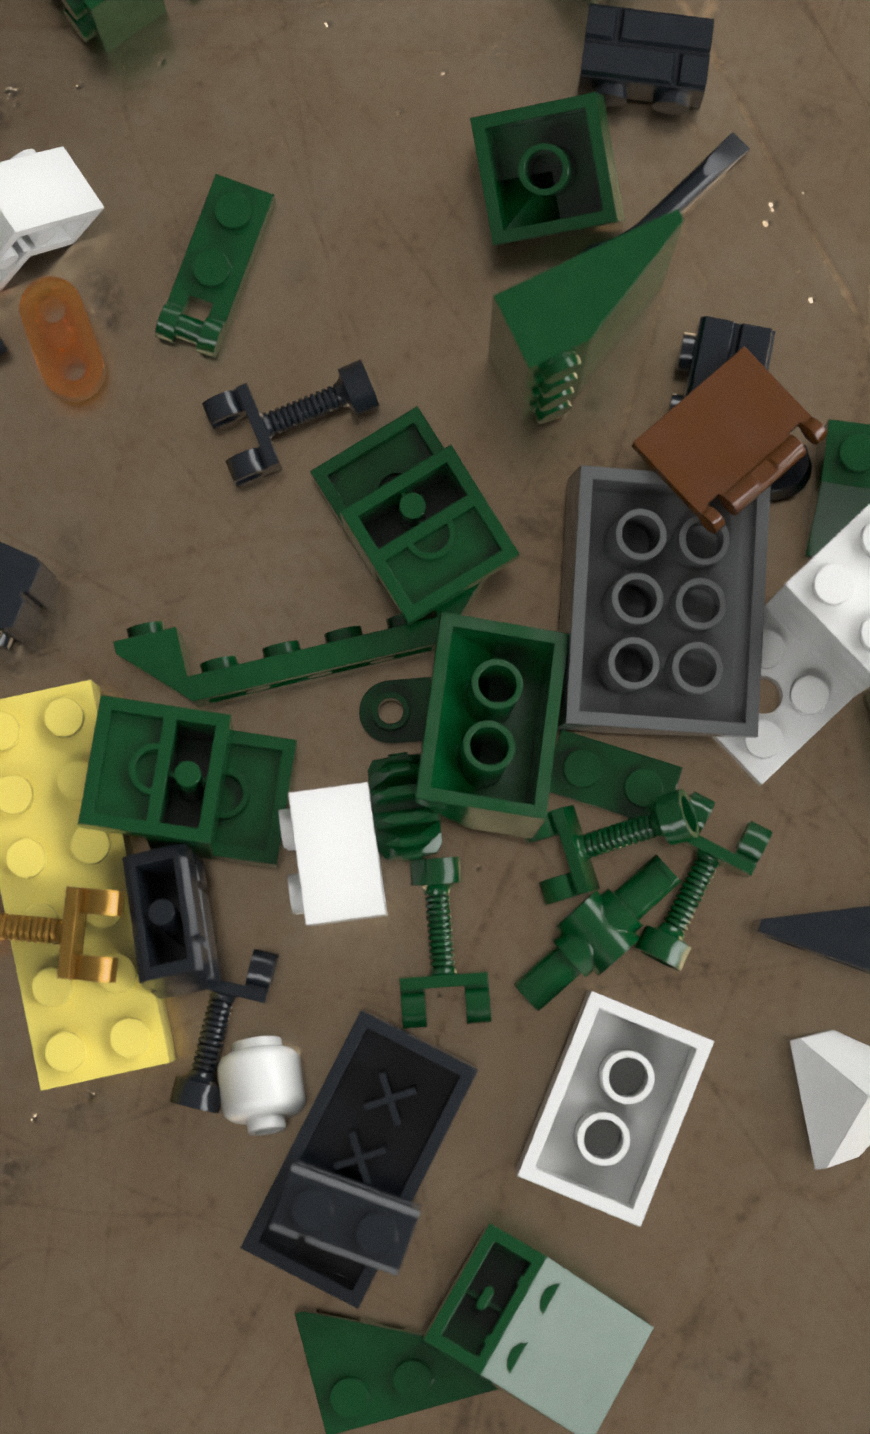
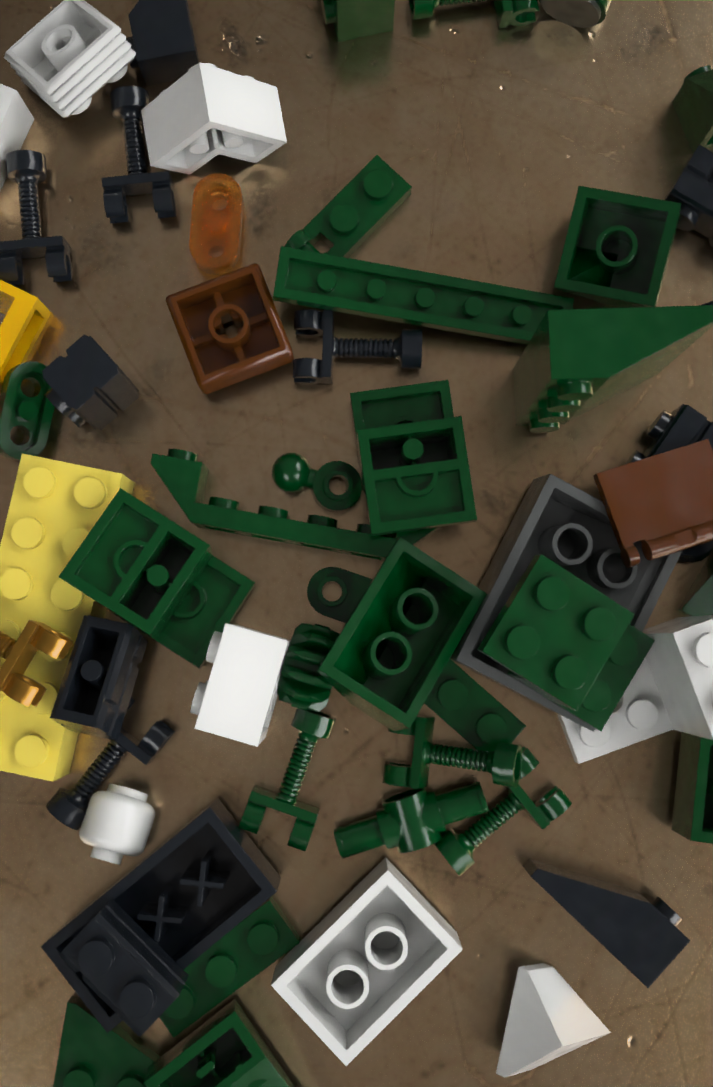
camera: 20 degrees right, 0 degrees up
none -> dark green plate [159,896,301,1038]
none -> reddish brown brick [166,263,294,394]
none -> dark green plate [272,453,362,512]
none -> dark green plate [273,246,574,344]
none -> dark green bracket [477,554,655,731]

